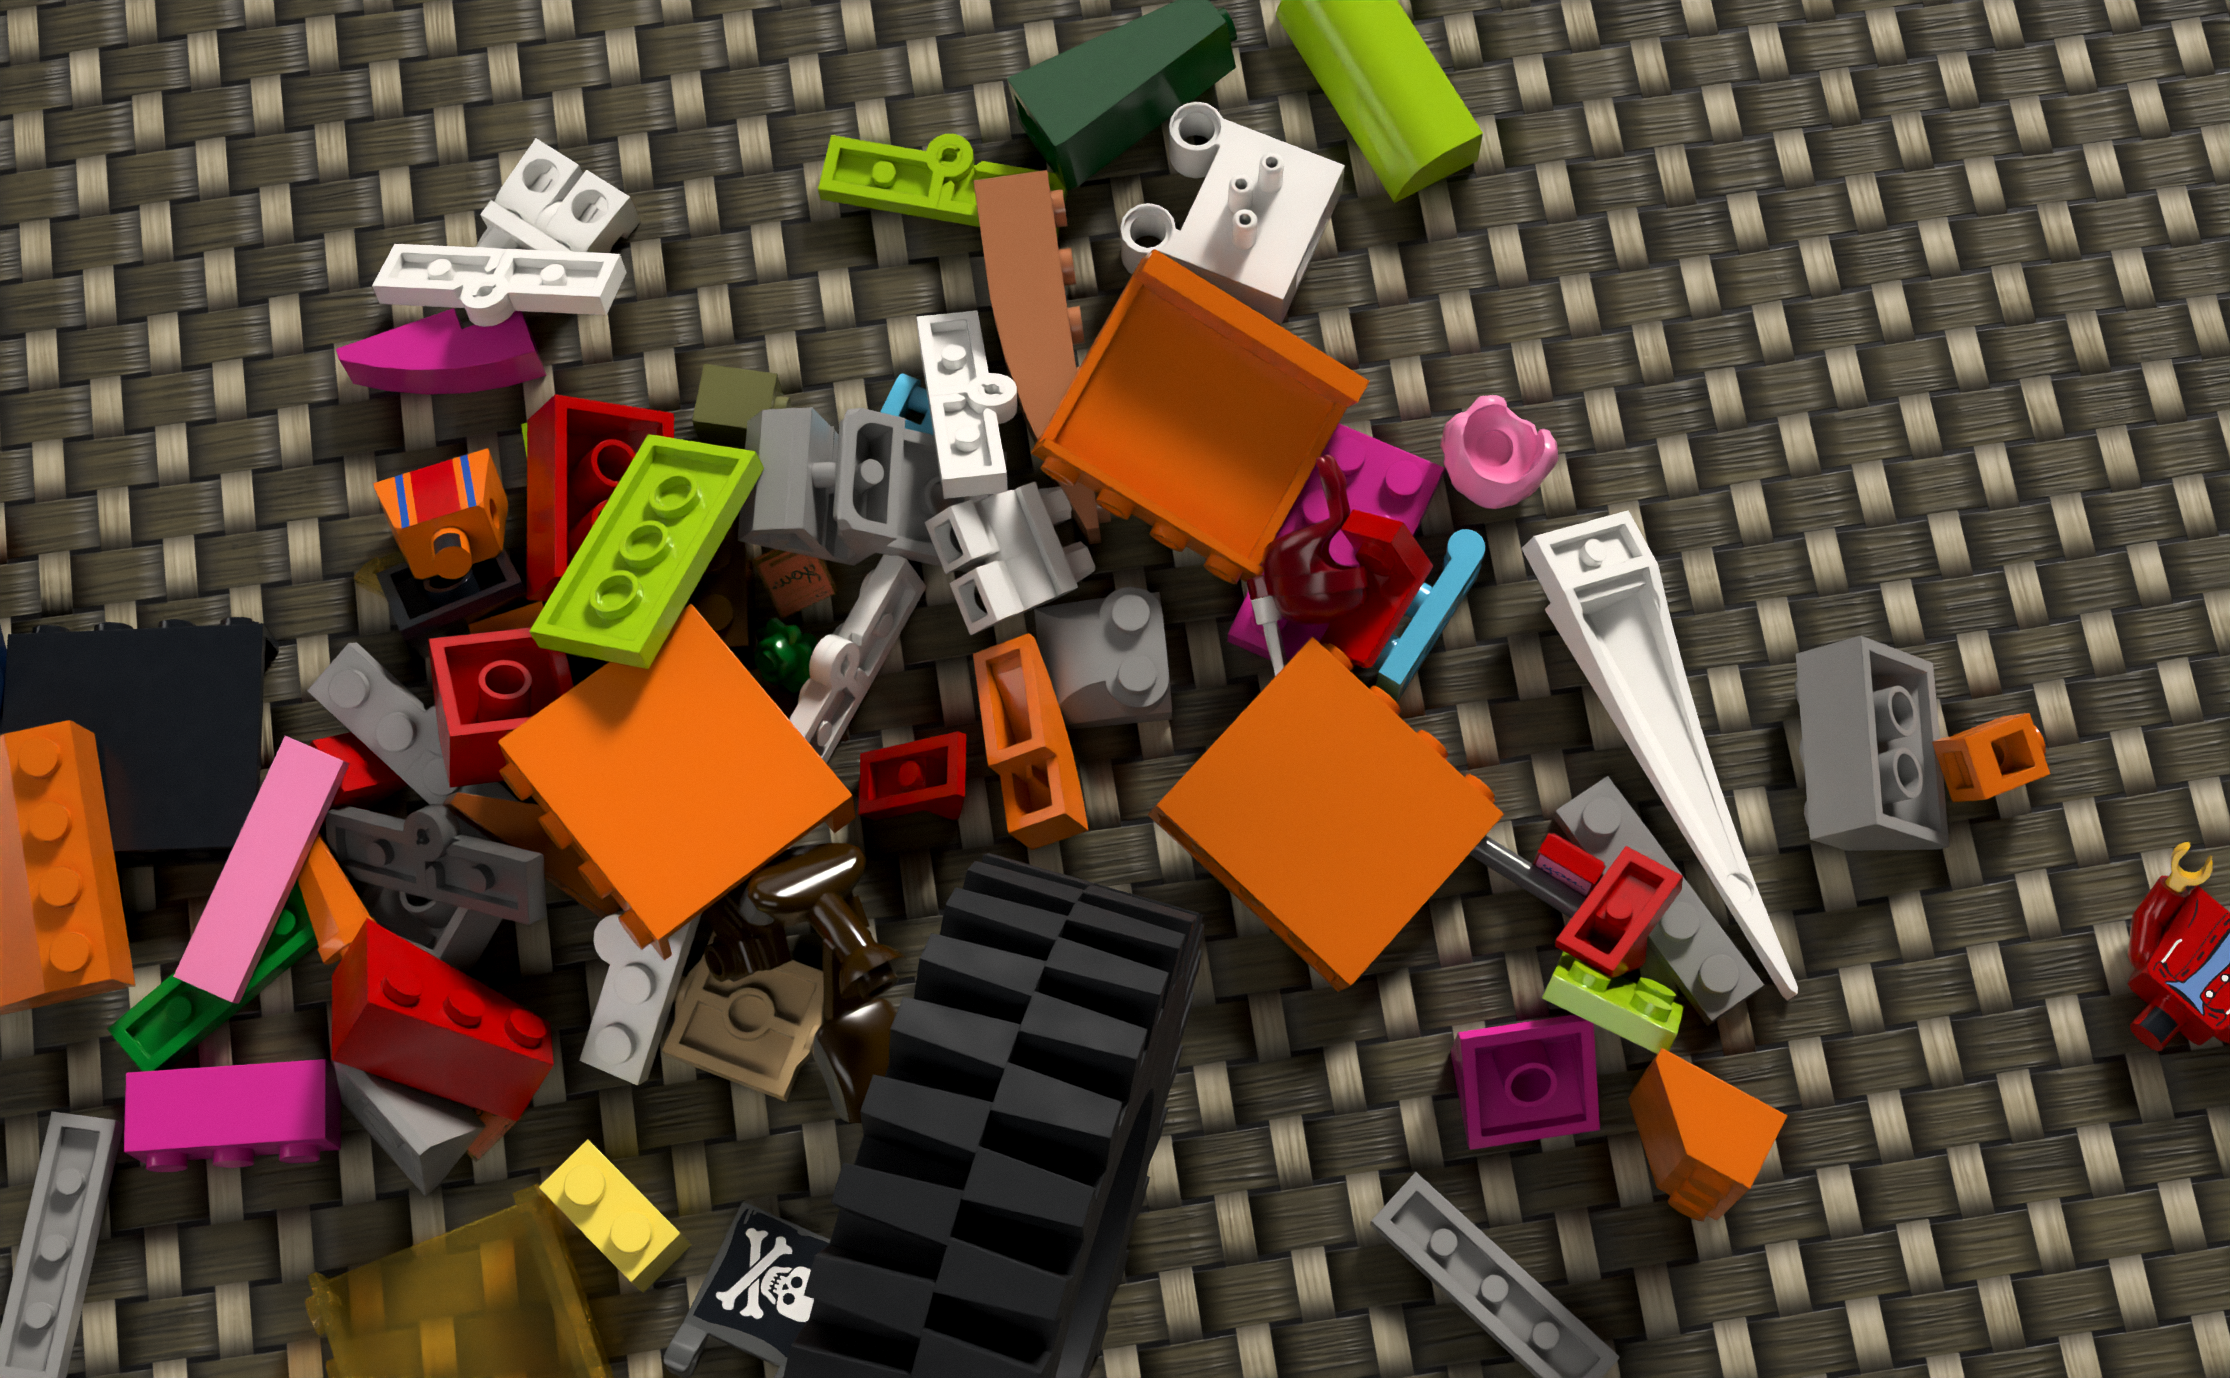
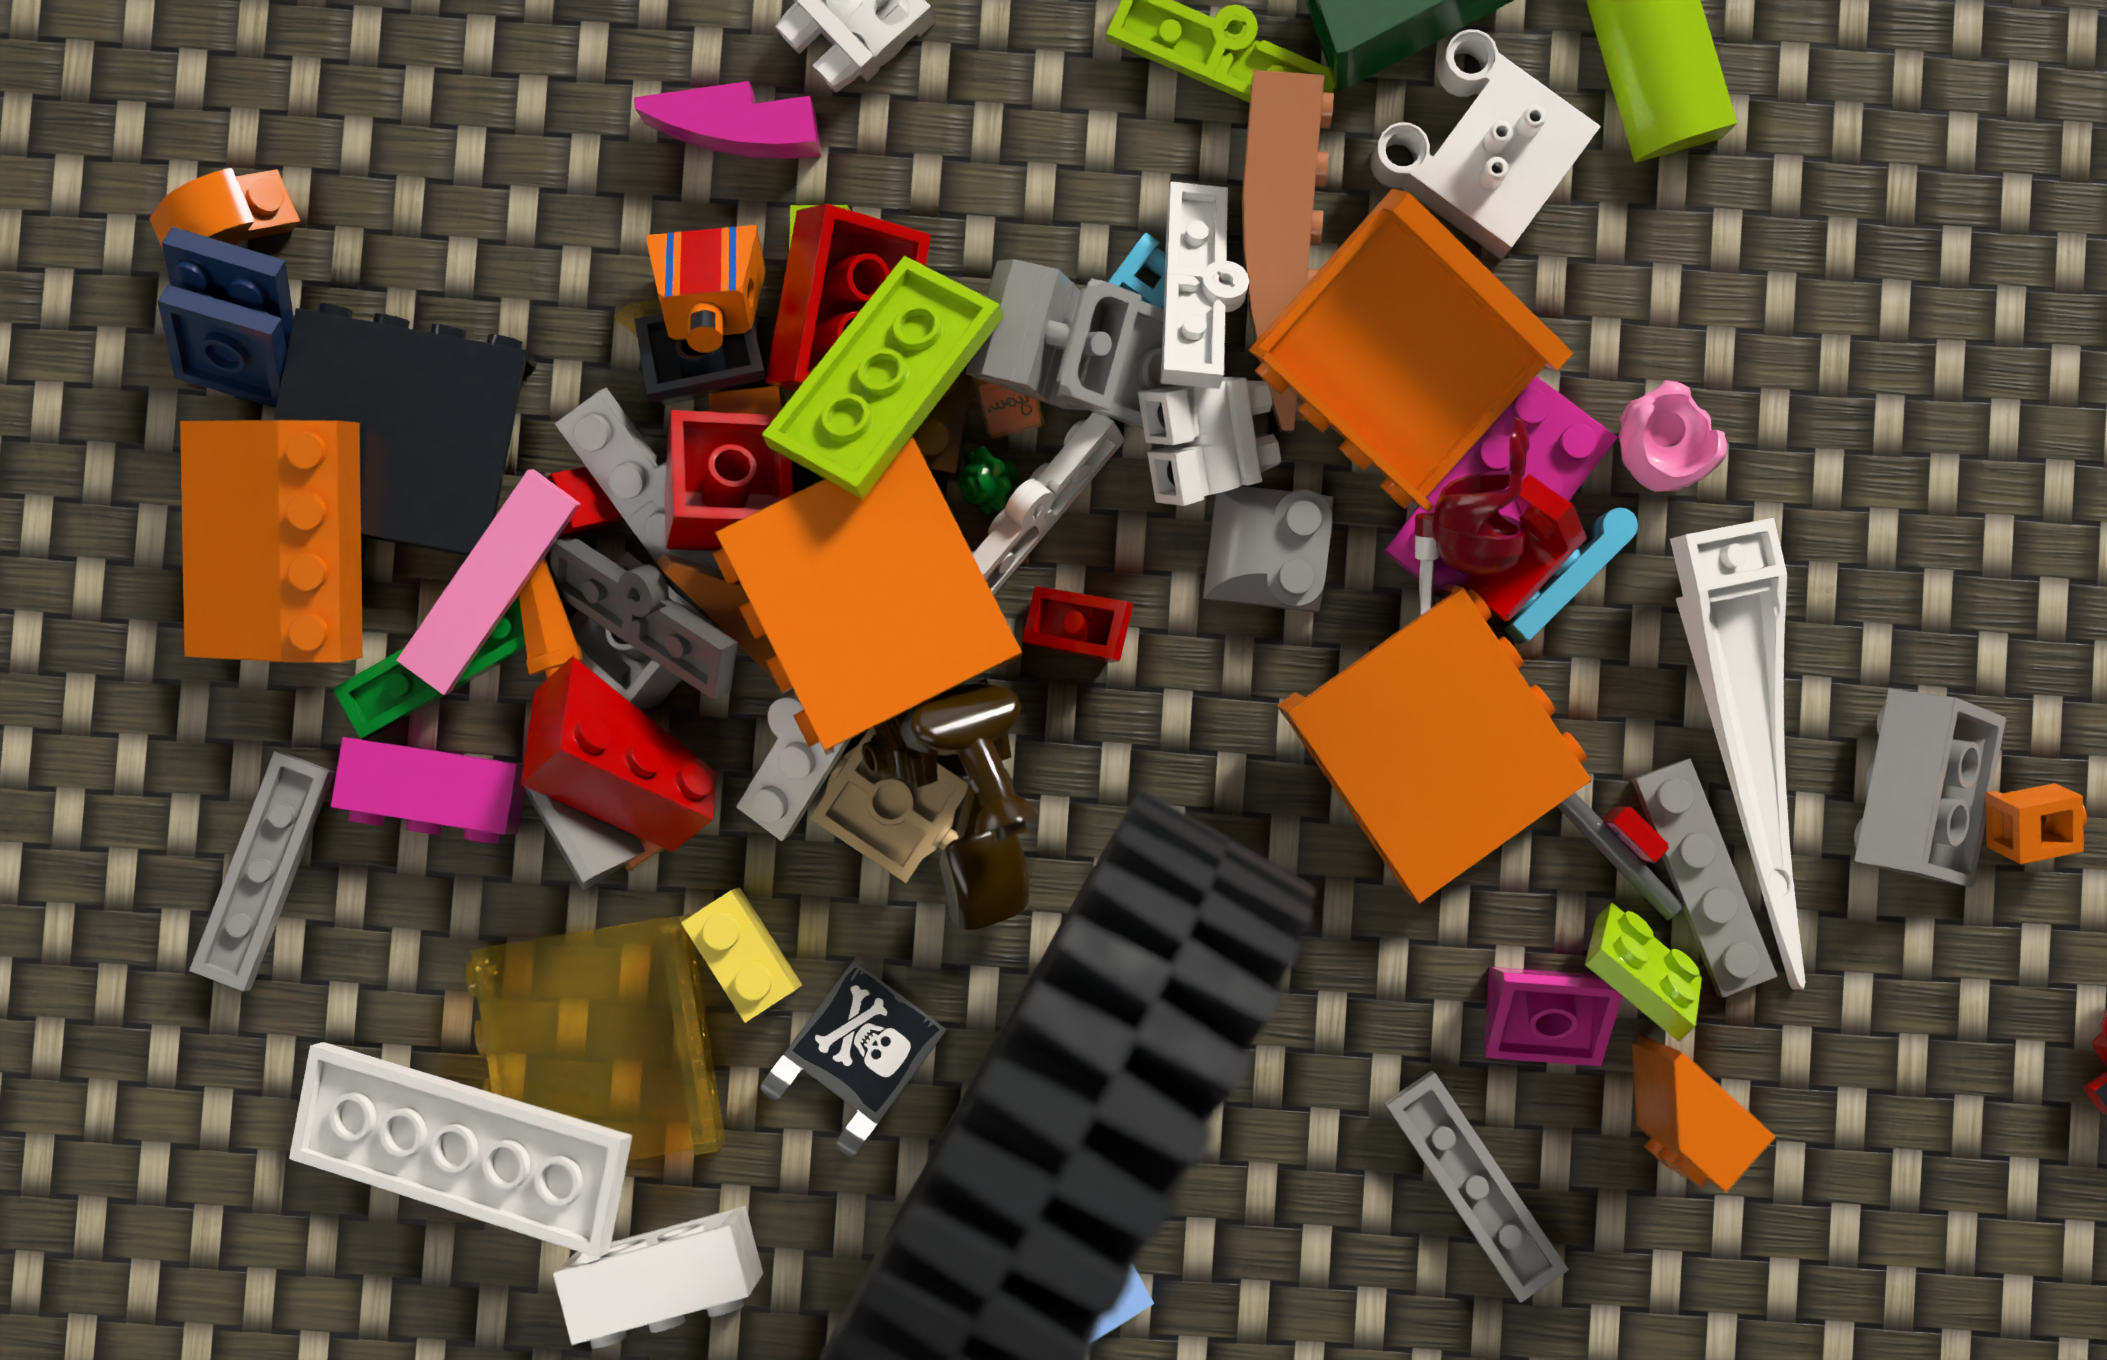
camera: 15 degrees right, 15 degrees up
white hinge [372,244,627,327] -> none
olive brick [692,364,791,450] -> none
orange slope [973,633,1089,850] -> none
red slope [1555,846,1683,978] -> none

